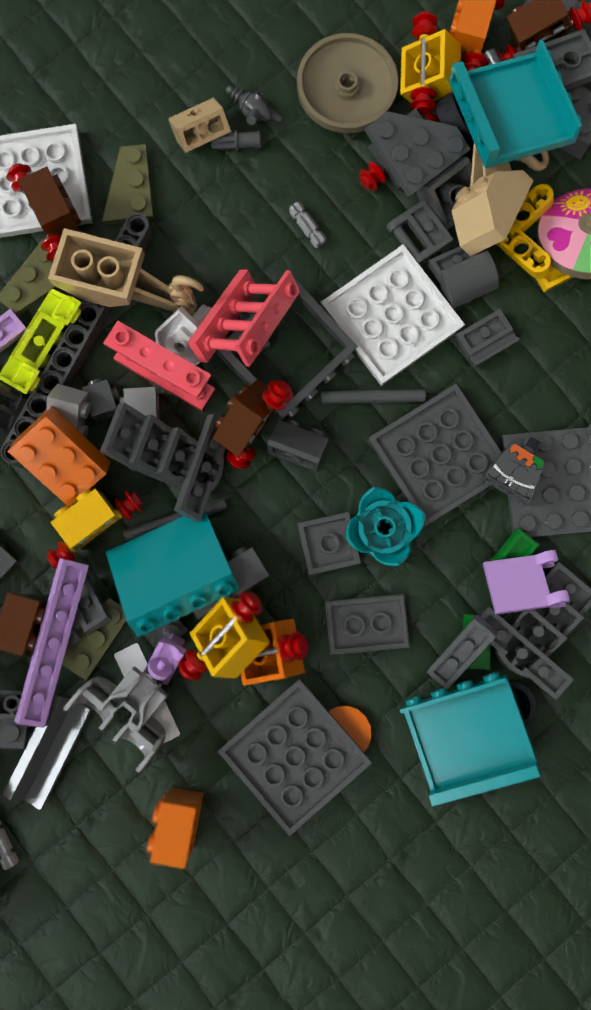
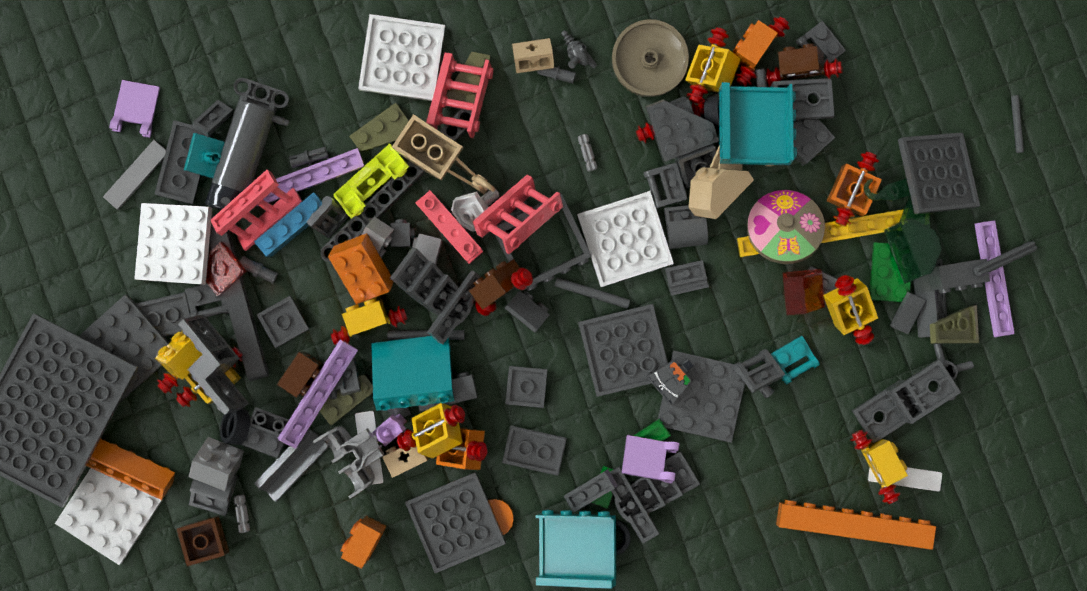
camera: 20 degrees right, 5 degrees up
reddish brown brick [6,164,82,261] -> none
teal brick [346,487,425,566] -> none
yellow beam [496,184,554,278] -> none
none -> tan brick [382,446,428,478]
none -> coral fence [426,52,494,138]

